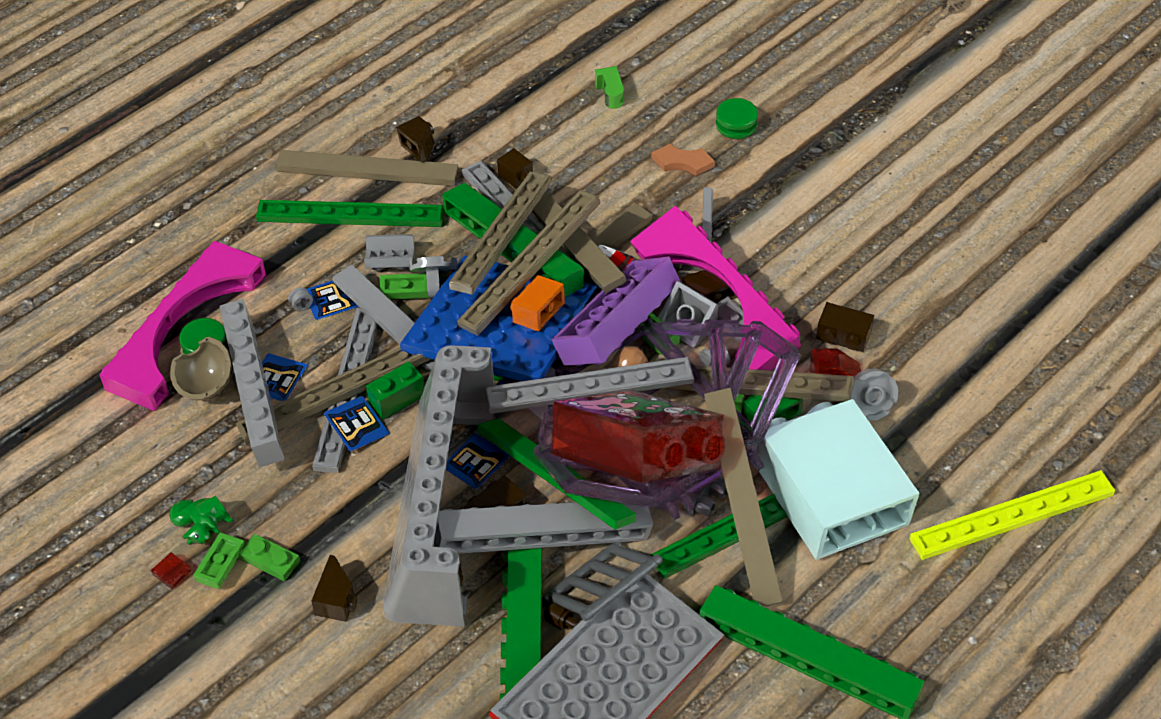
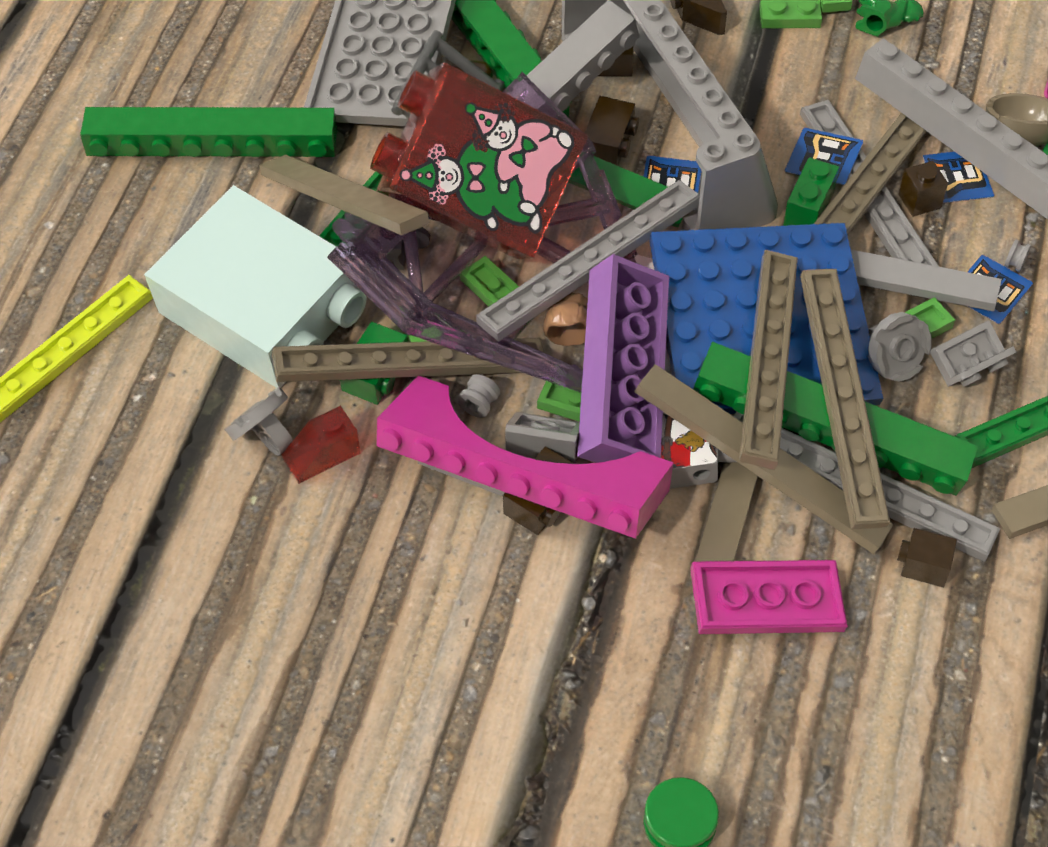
camera: 150 degrees right, 5 degrees up
orange brick [511,275,565,332] -> none
bright green leg [595,66,624,109] -> none
nougat tile [651,144,715,176] -> none
light grey tile [702,187,713,243] -> none
dark brown brick [816,302,875,352] -> none
none -> dark pink tile [690,560,848,634]
none -> dark brown brick [898,161,948,217]

